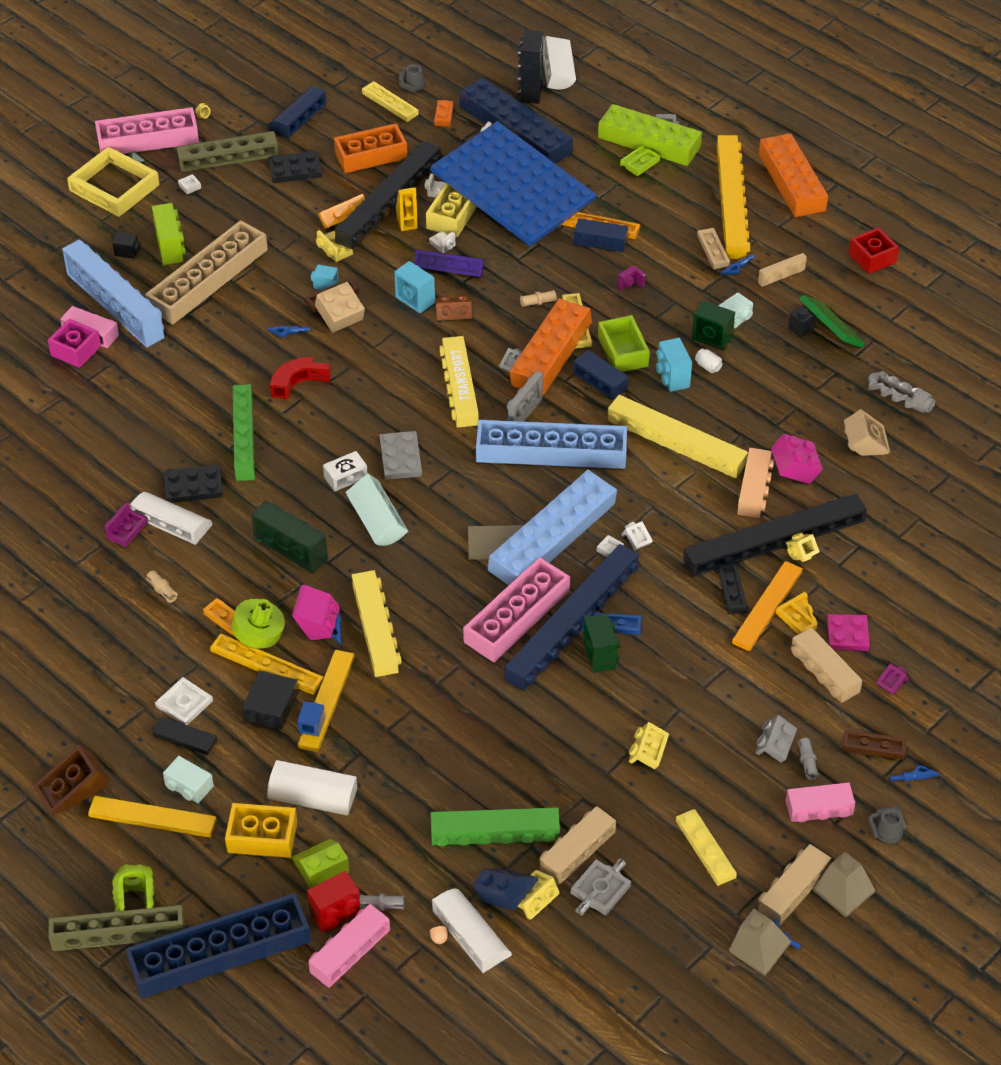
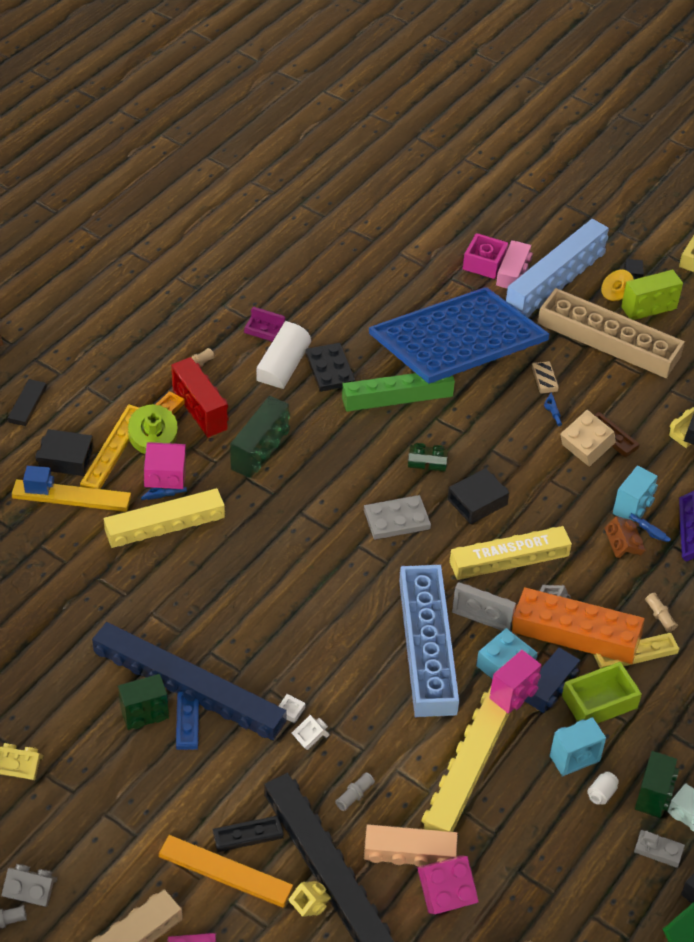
camera: 80 degrees right, 0 degrees up
white tile [155,677,213,725] -> none
red arch [270,357,331,399] -> none
medium azure brick [311,265,339,290] -> none
white brick [323,451,367,492] -> none
light aqua brick [345,473,408,546] -> none
bright pink brick [463,557,570,662] -> none
dark tan tile [468,525,524,560] -> none
light blue brick [488,470,617,586] -> none
yellow wing [776,592,817,634] -> none
none -> red brick [171,357,229,438]
none -> light grey pin [335,772,375,811]
none -> blue plate [369,287,549,384]
none -> dark green plate [408,443,448,472]
none -> black brick [447,468,509,524]
none -> medium azure brick [476,628,538,679]
none -> dark pink brick [489,650,541,714]
none -> tan tile [532,361,559,393]
none -> yellow dish [601,270,634,301]
none -> blue hand [629,513,671,542]
none -> light grey hinge [634,830,685,868]

